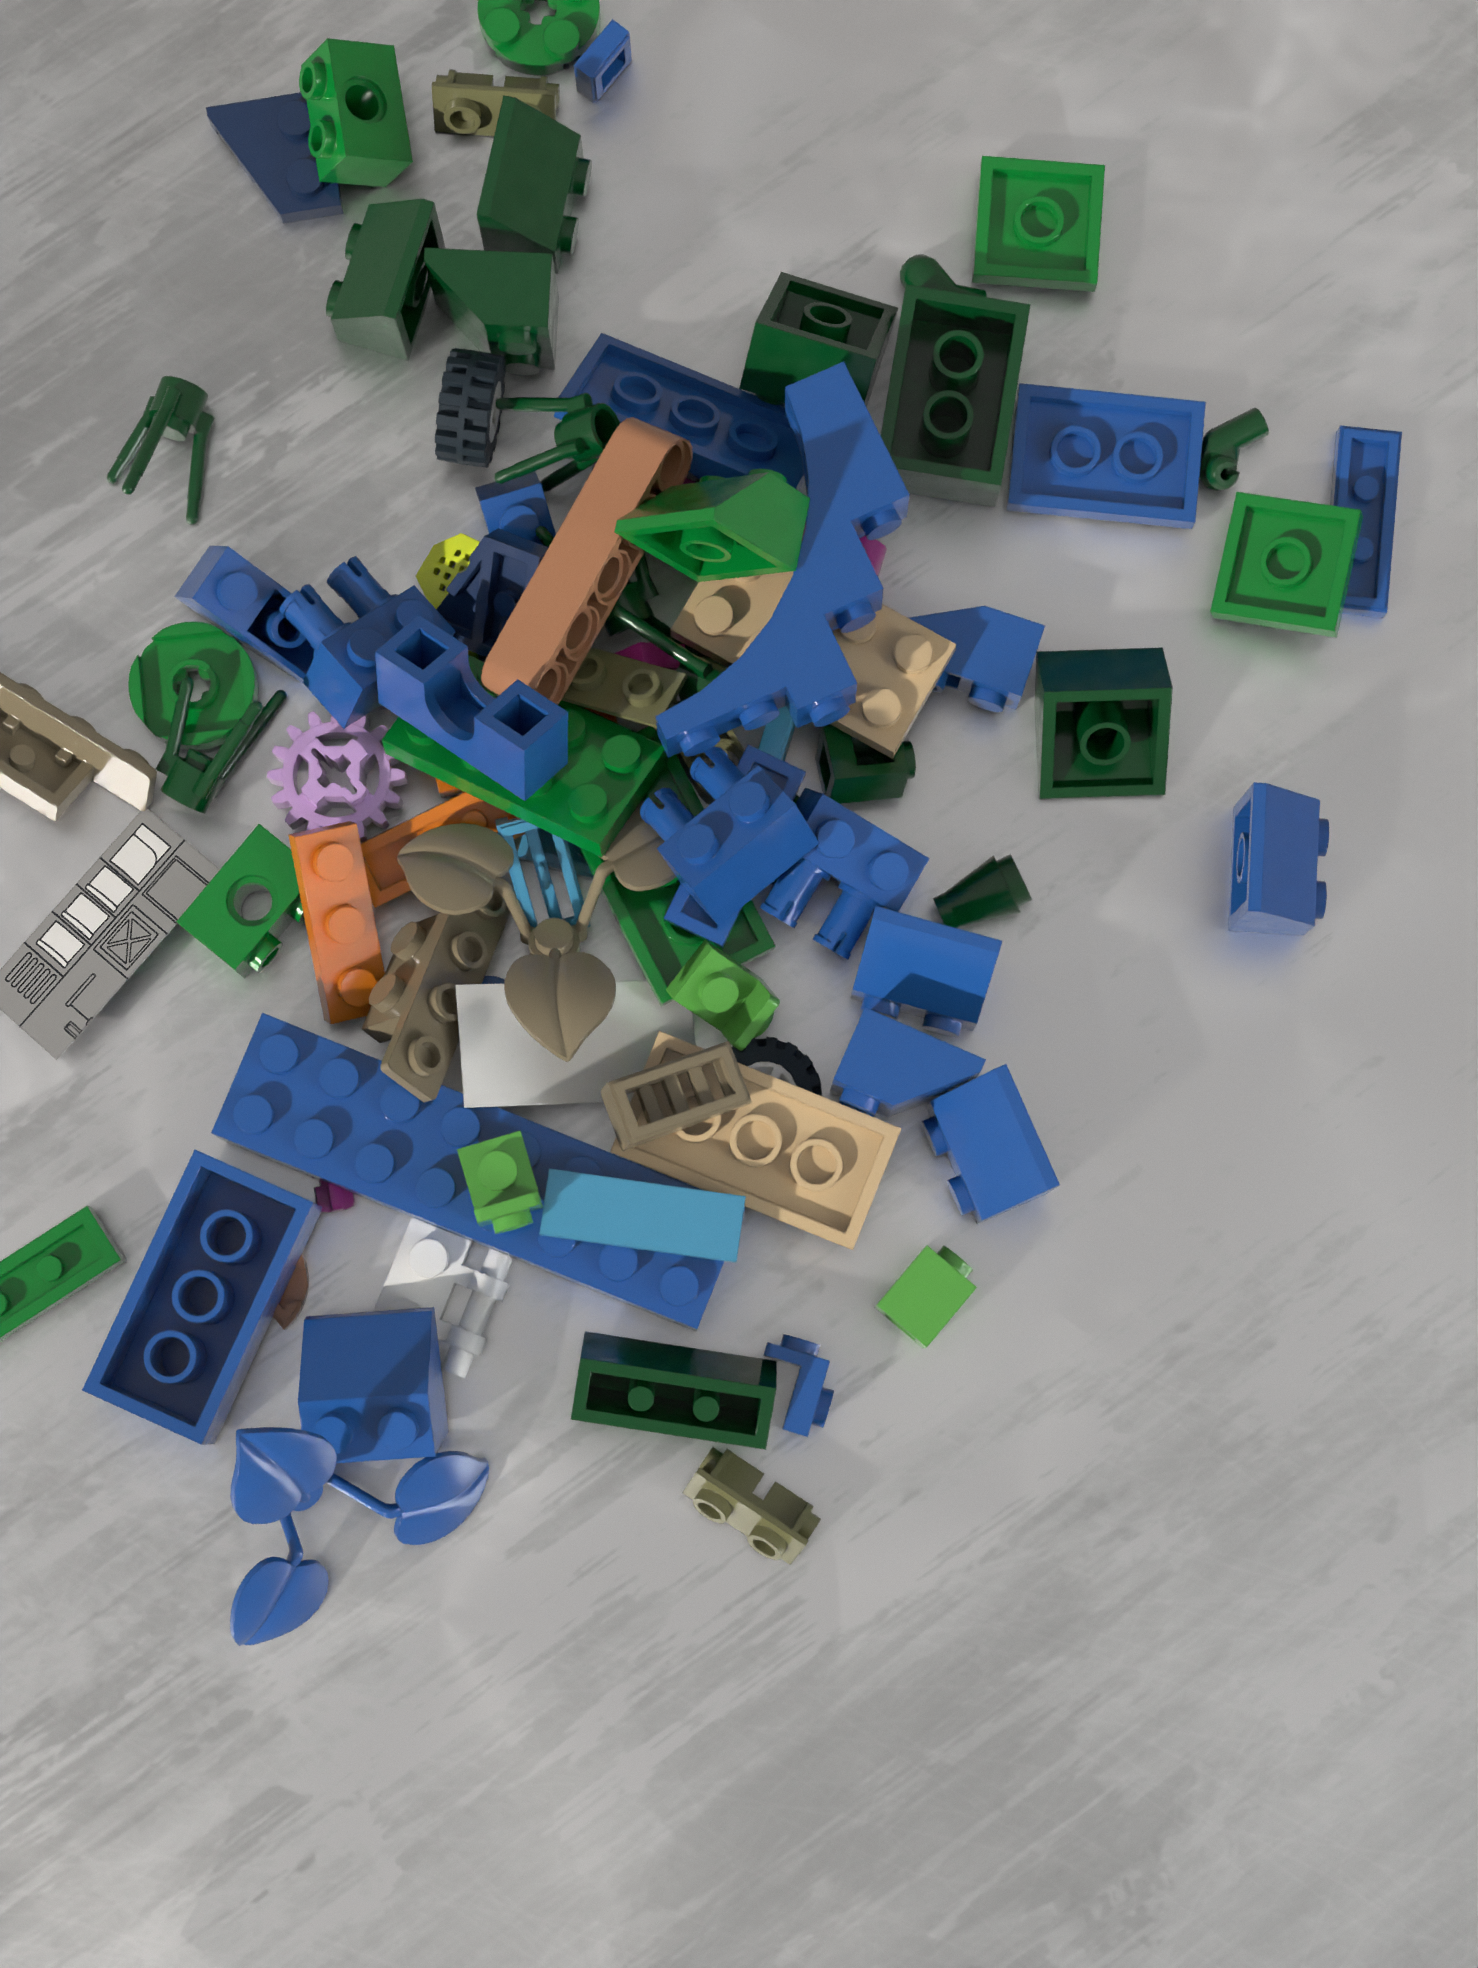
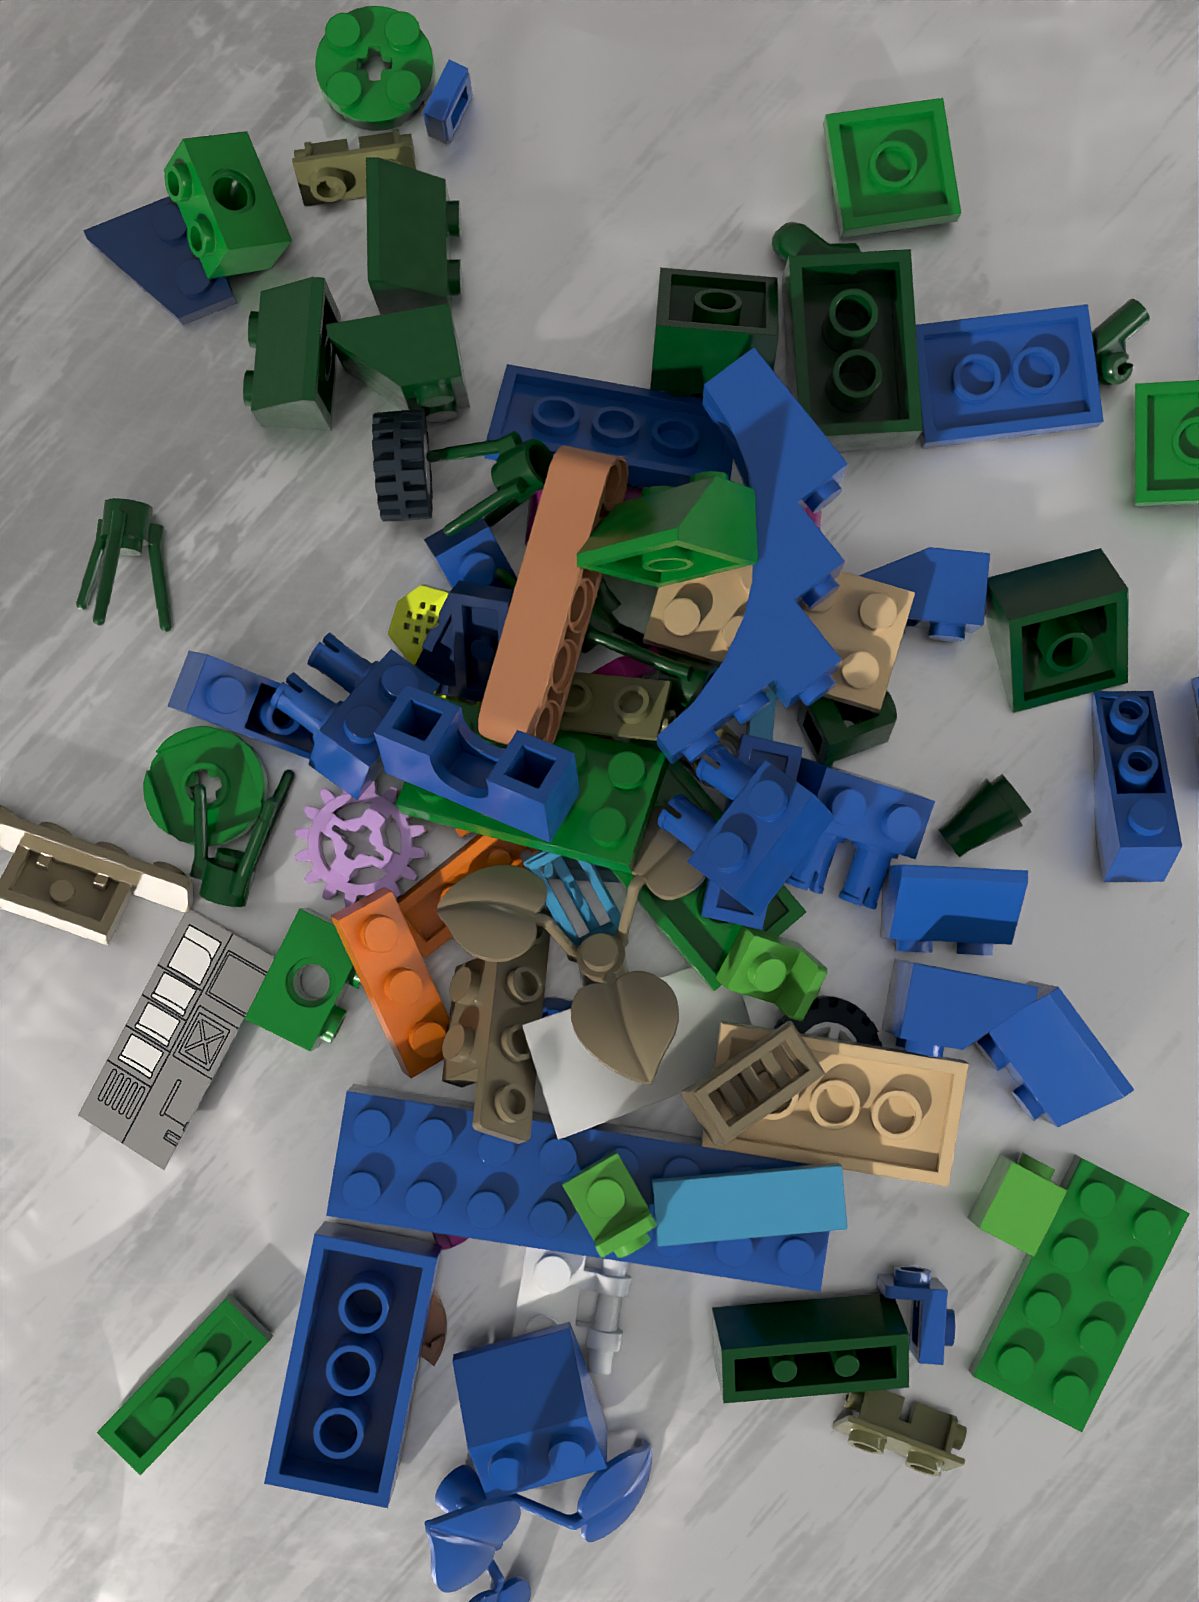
camera: 15 degrees left, 5 degrees up
none -> green plate [968,1155,1190,1432]
none -> blue slope [1092,691,1182,882]

